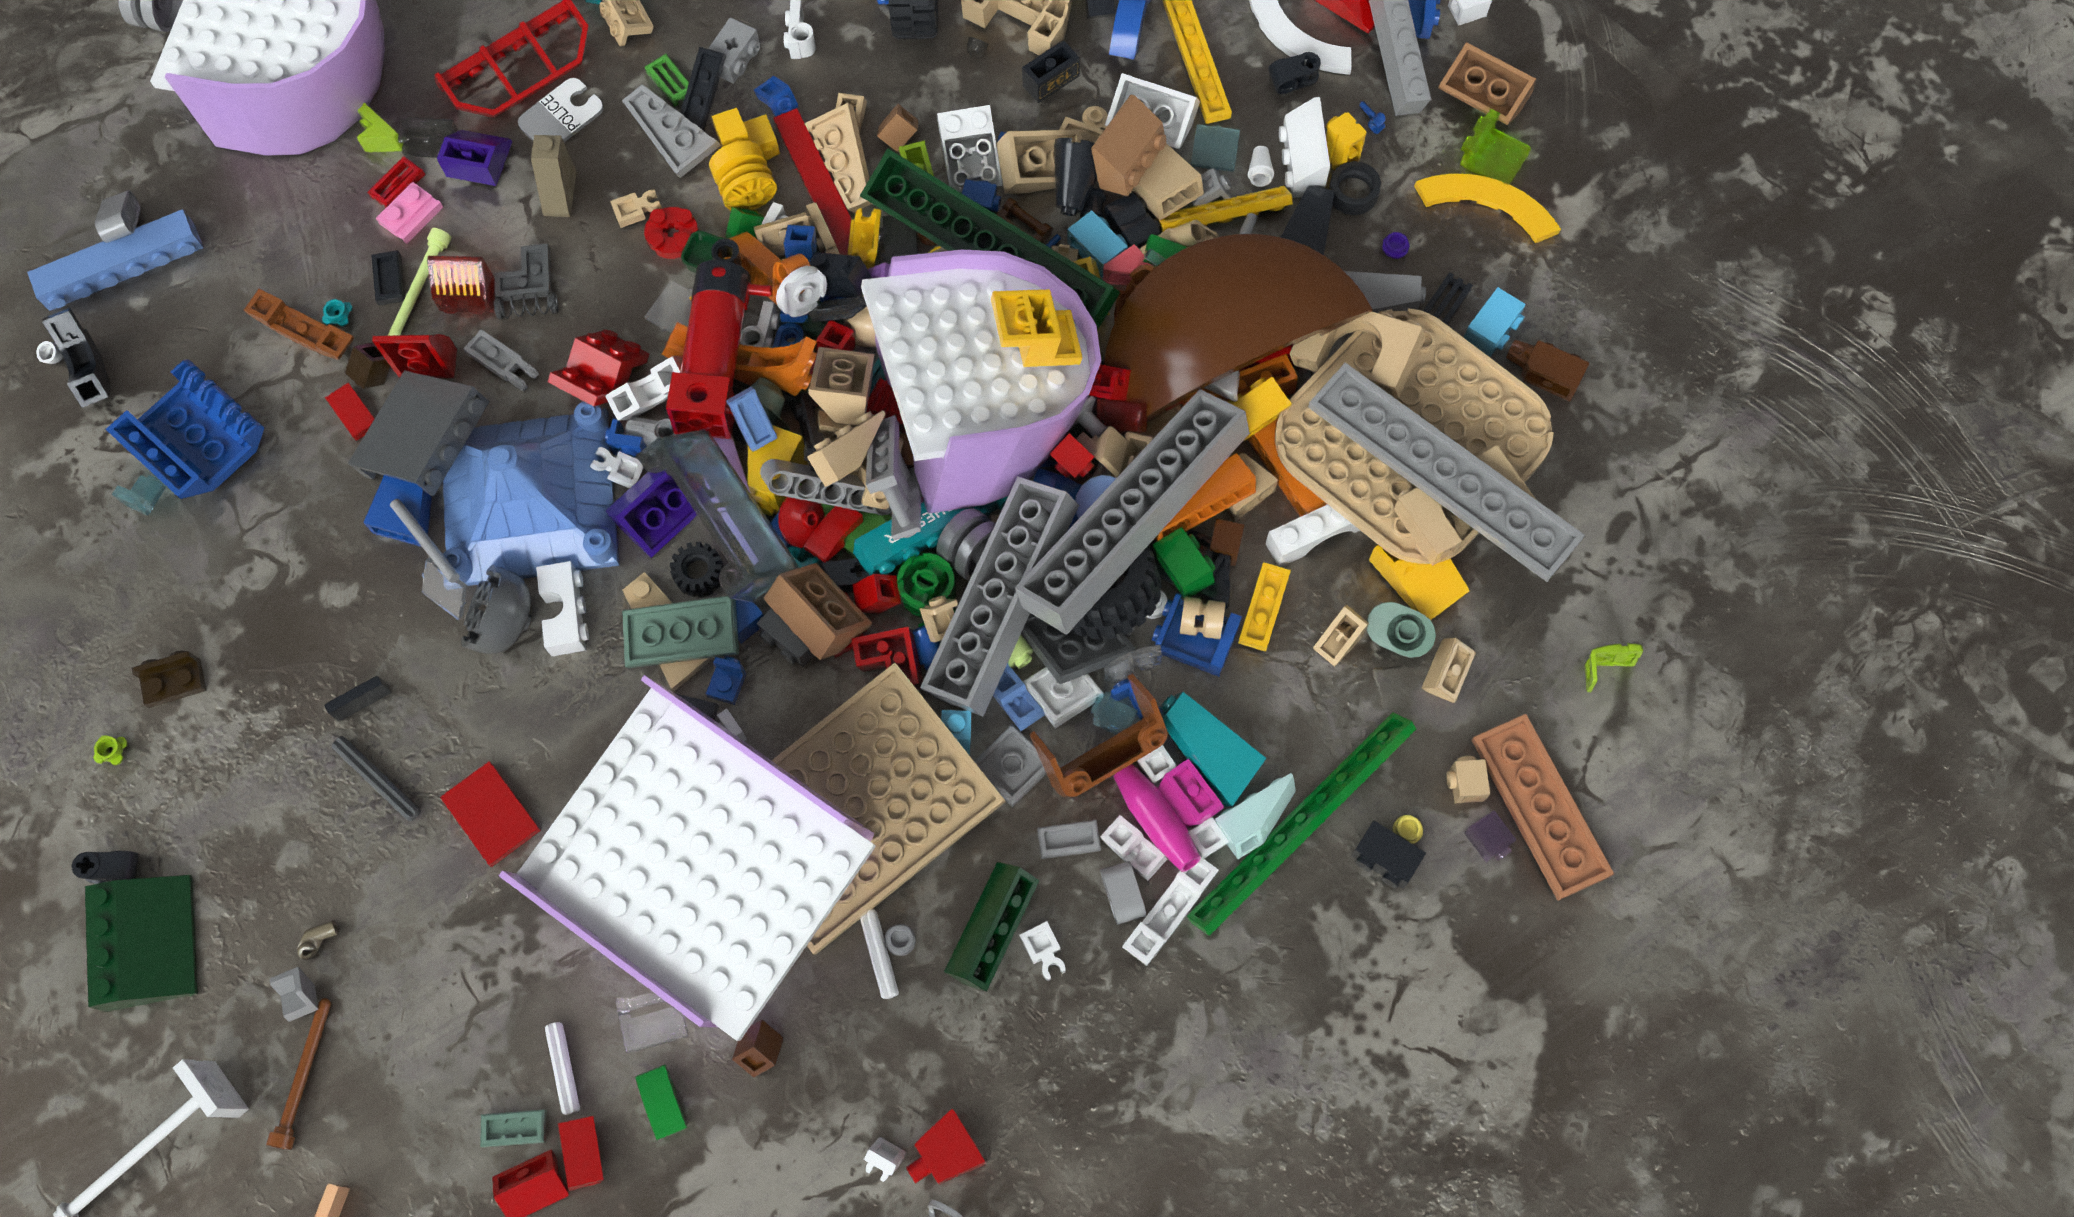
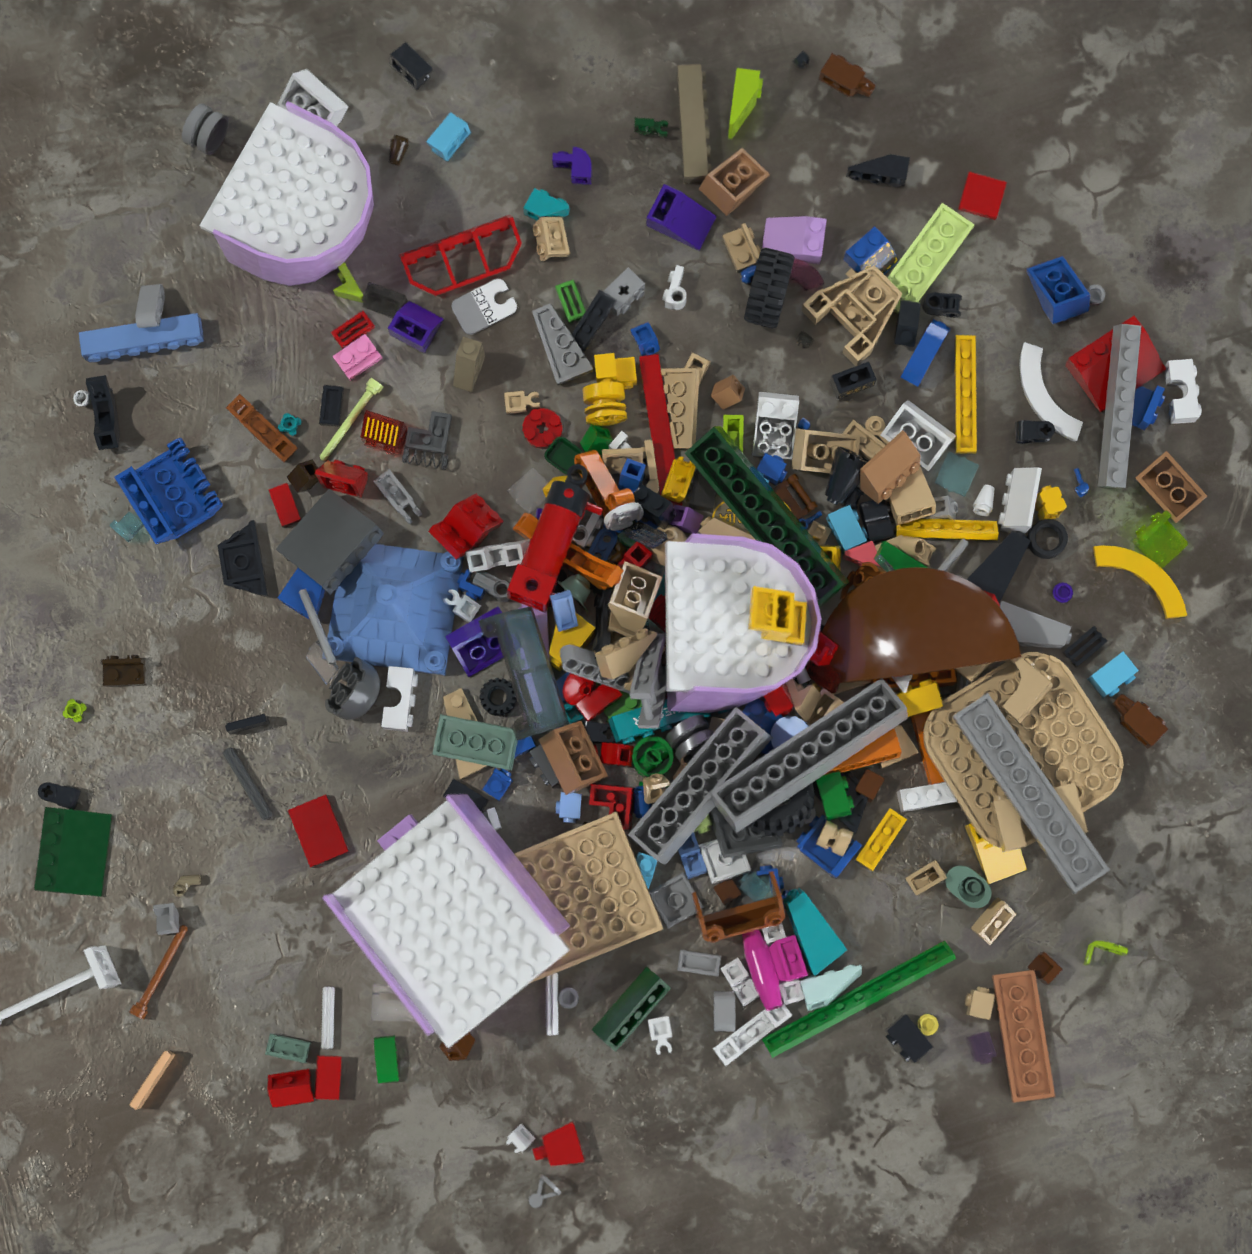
camera: 15 degrees right, 10 degrees up
none -> black wing [217,520,268,597]
none -> light blue brick [556,792,582,823]
none -> reddish brown tile [713,878,741,905]
none -> reddish brown panel [1027,952,1063,985]

